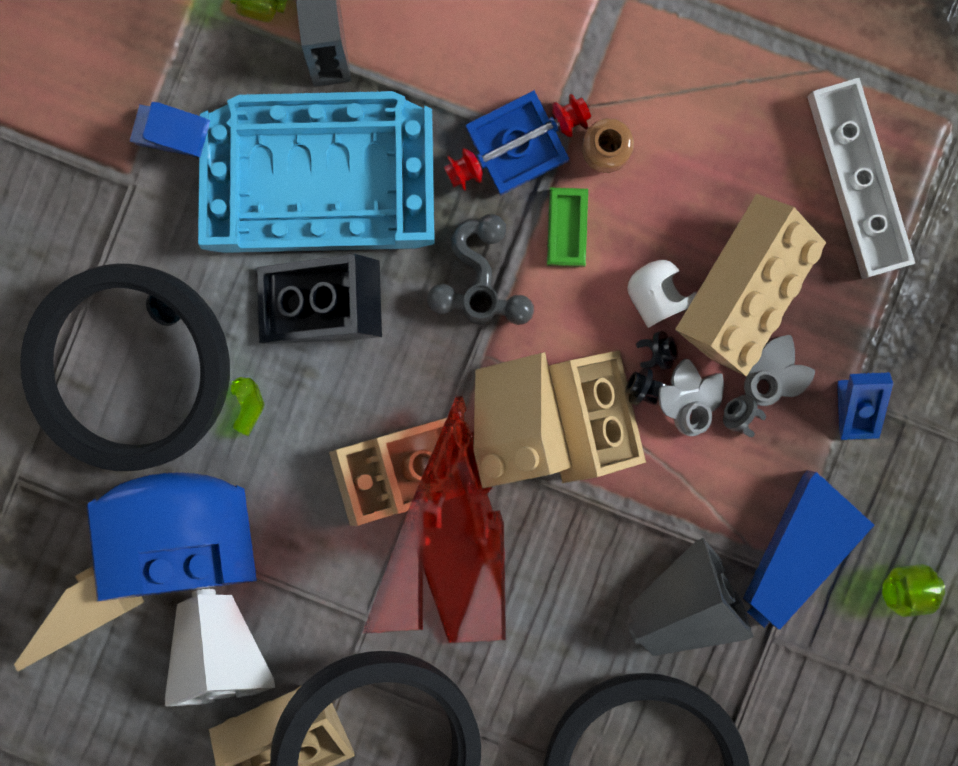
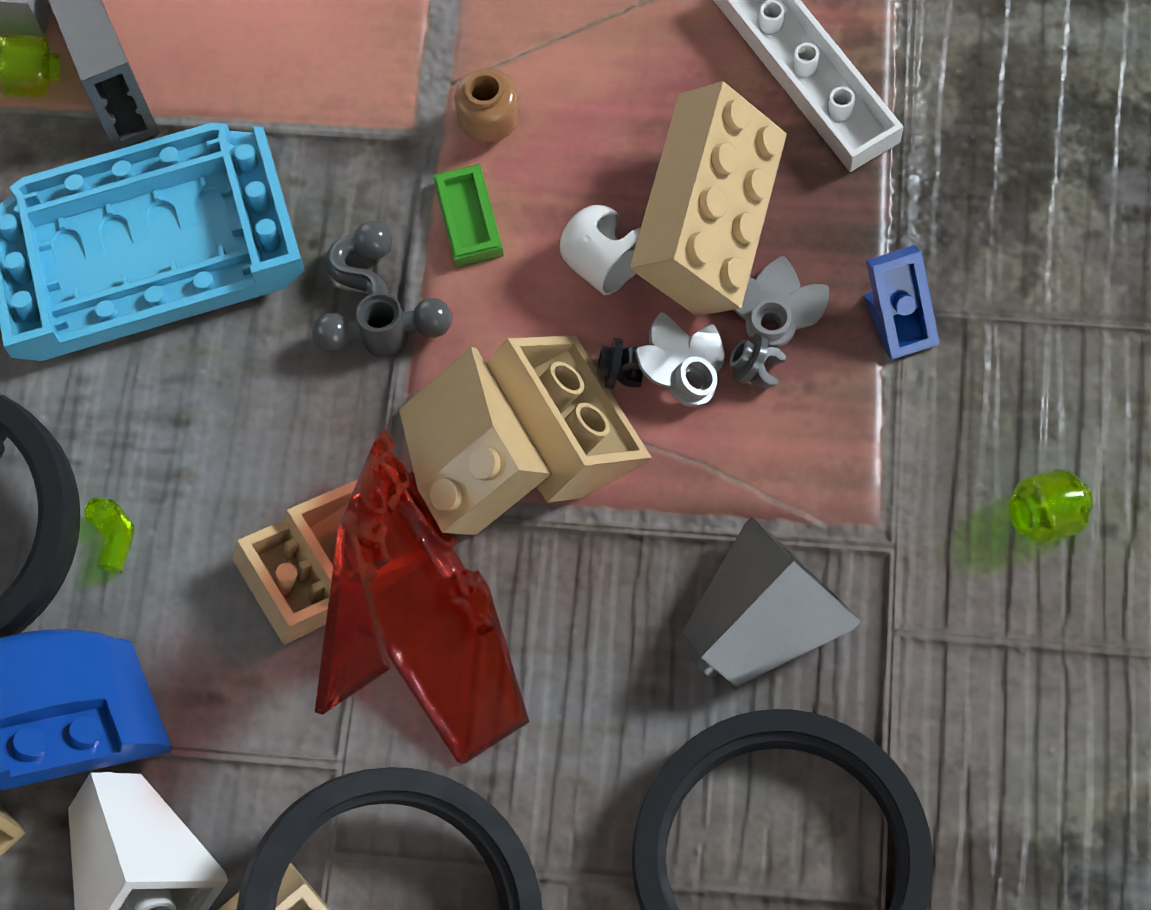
camera: 10 degrees left, 20 degrees down
black slope [257,254,382,344] -> none
blue plate [443,90,591,196] -> none
black plate [636,331,678,370] -> none
blue slope [743,470,875,630] -> none

